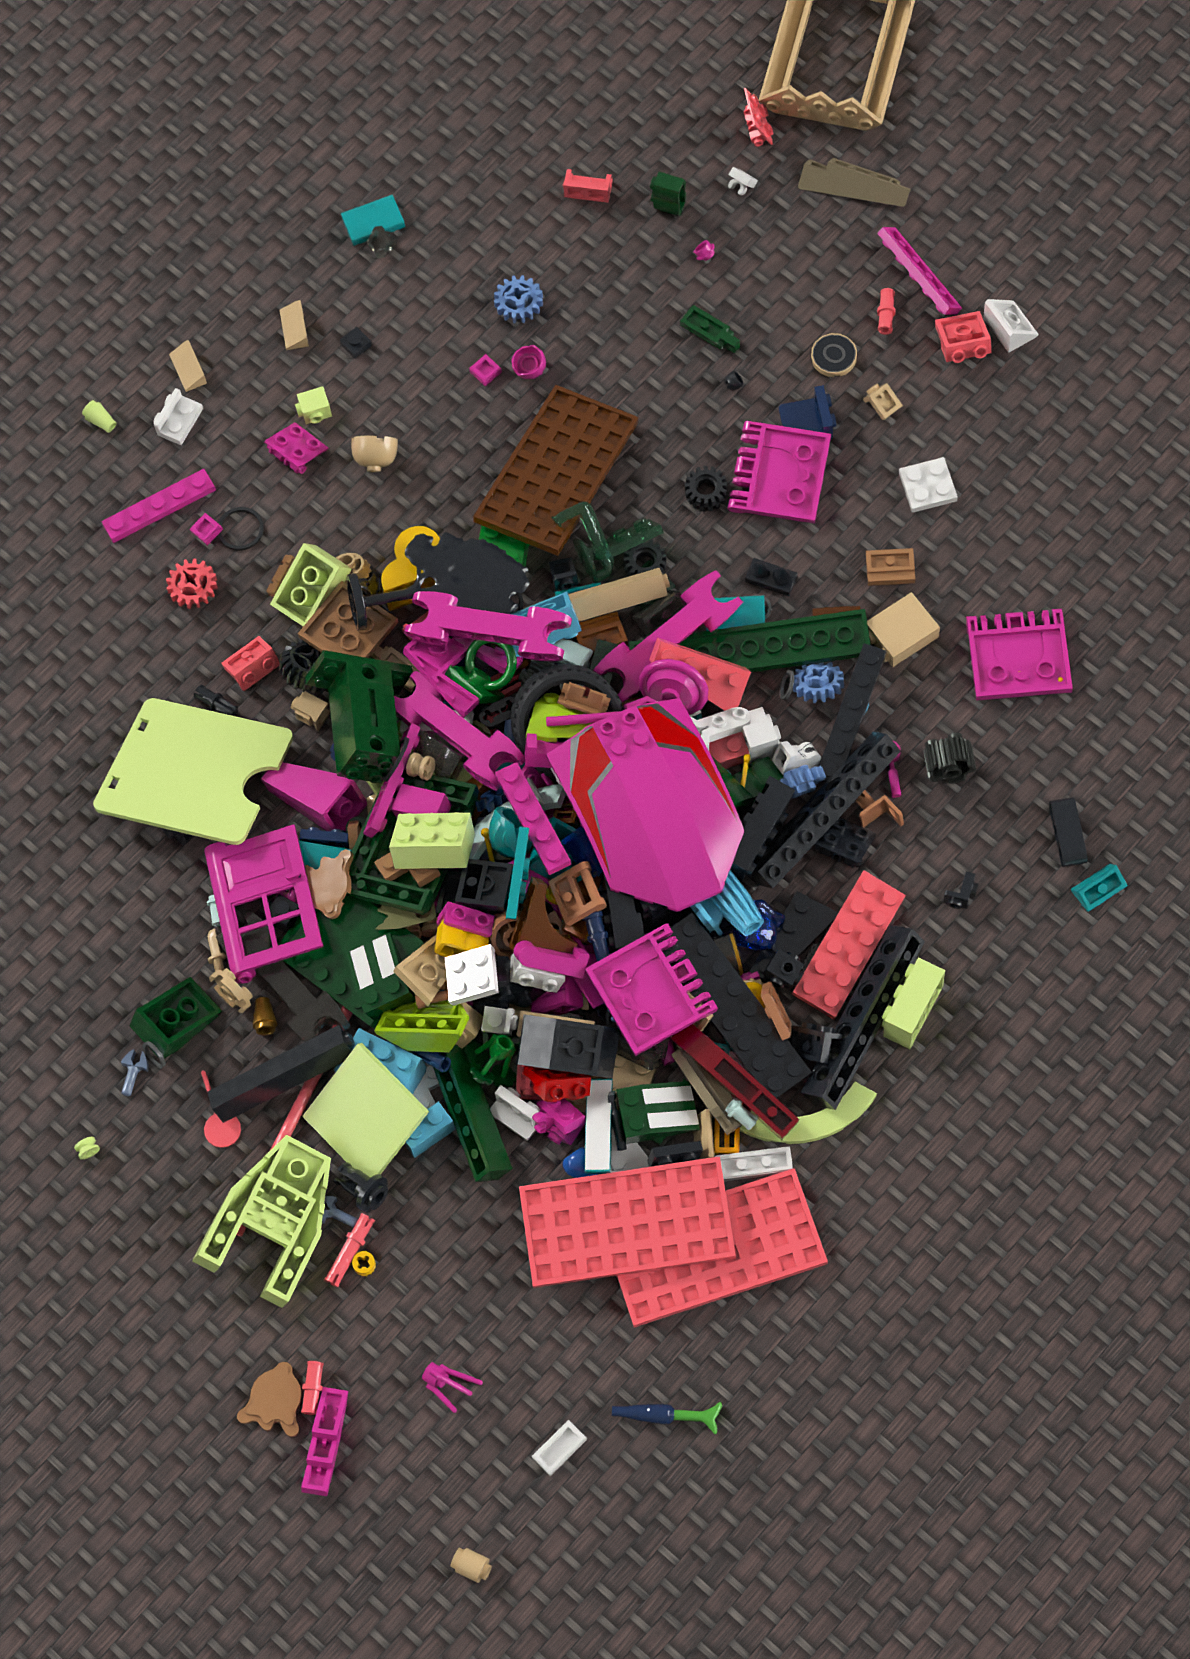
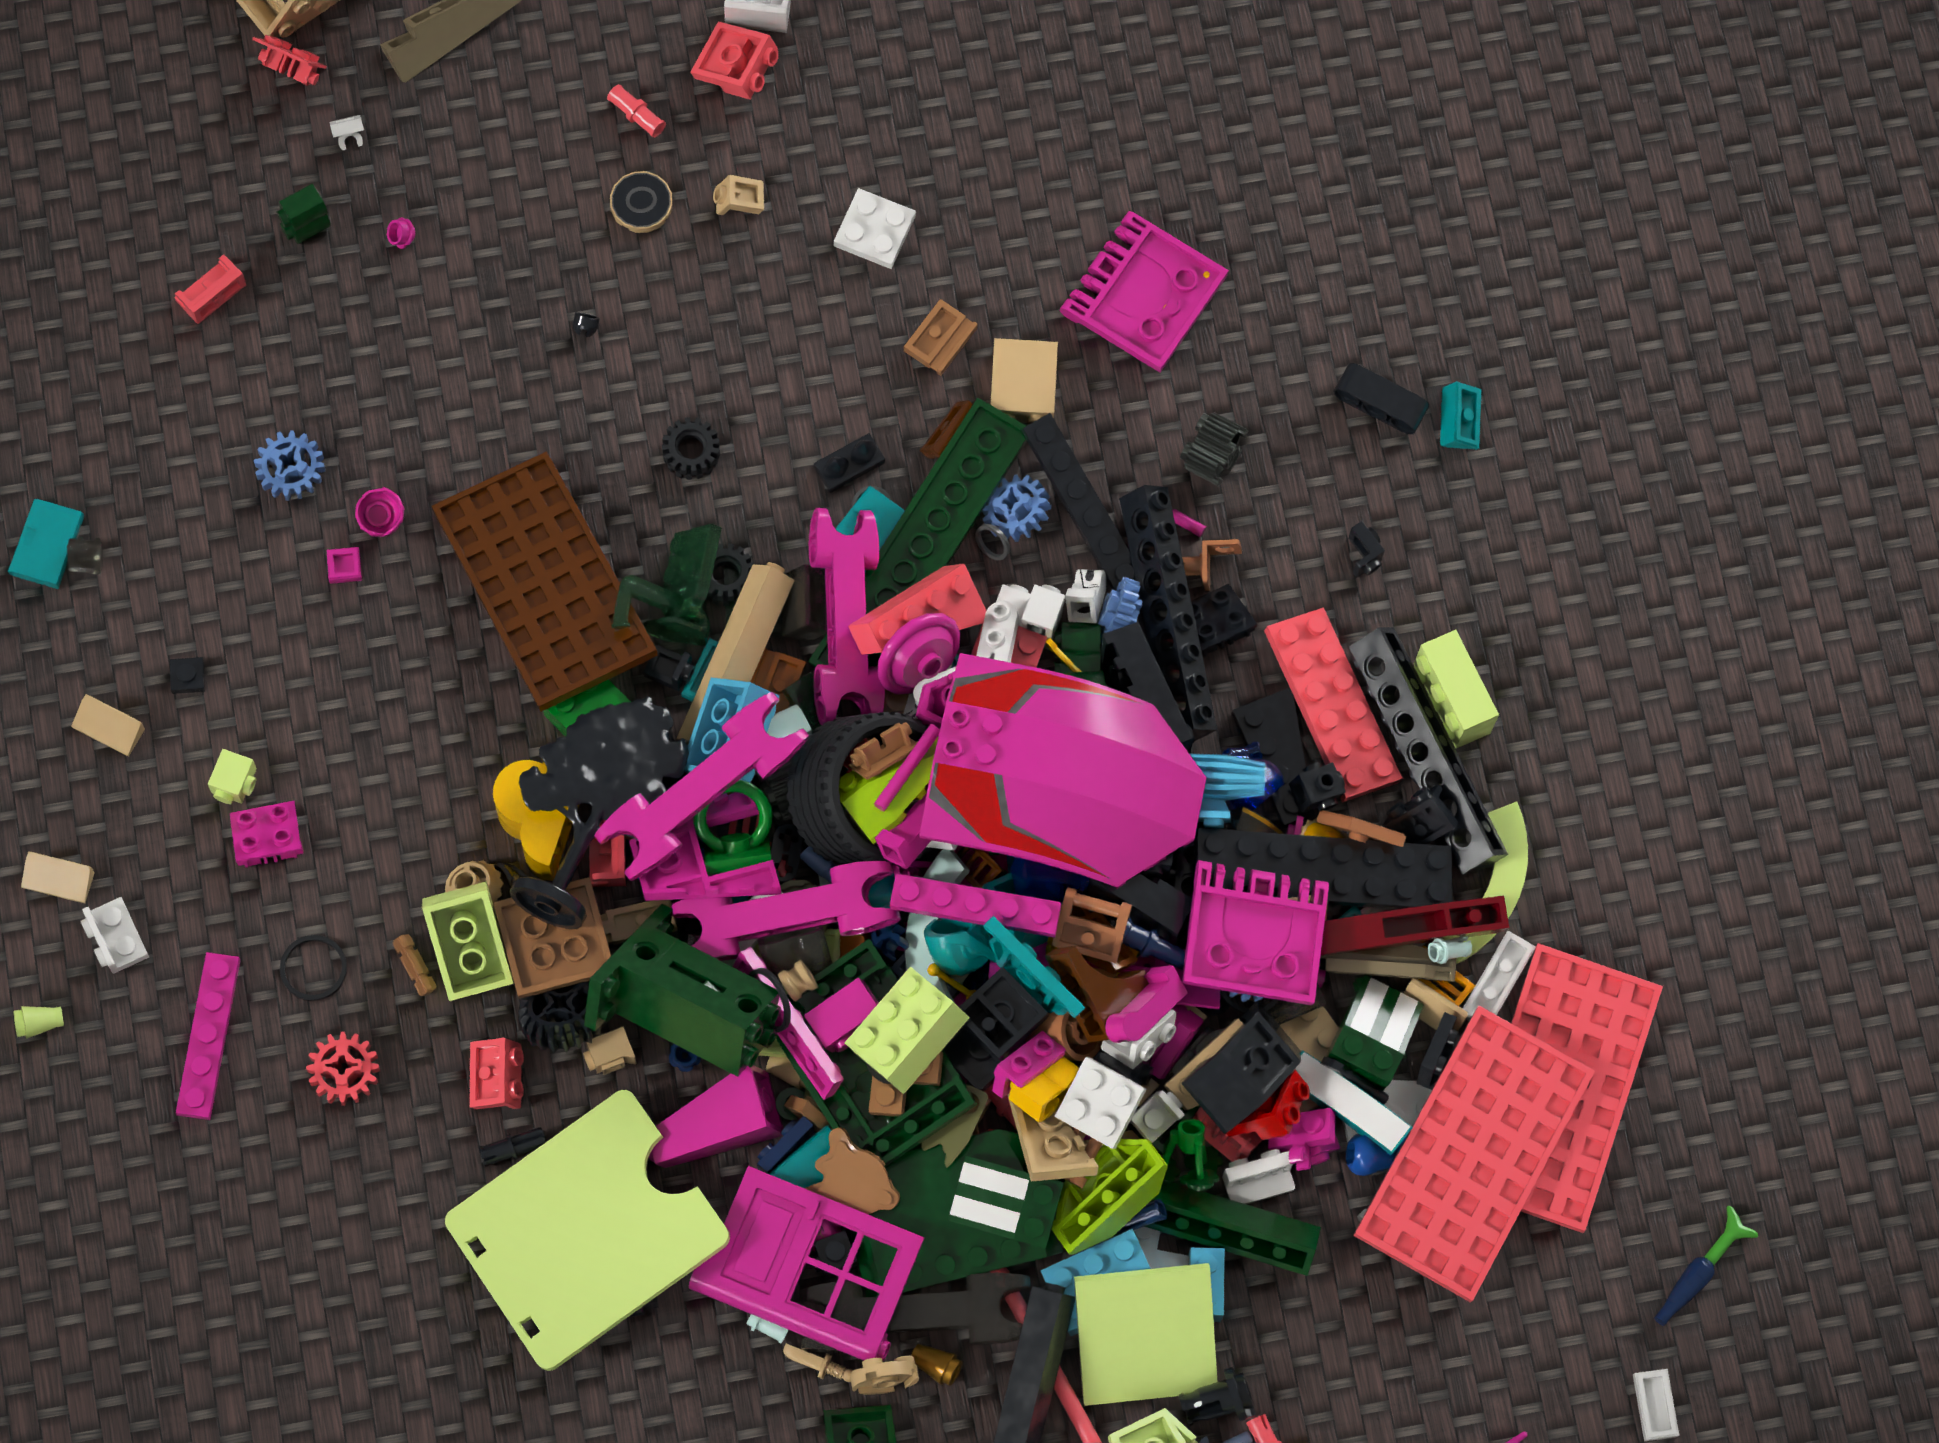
camera: 65 degrees left, 5 degrees up
dark pink tile [189,513,223,546] -> none
tan cylinder [351,436,398,472] -> none
dark green hinge [680,305,740,353] -> none
dark pink hinge [727,421,831,524] -> none
dark blue bracket [779,385,836,439] -> none
dark pink plate [878,227,962,315] -> none

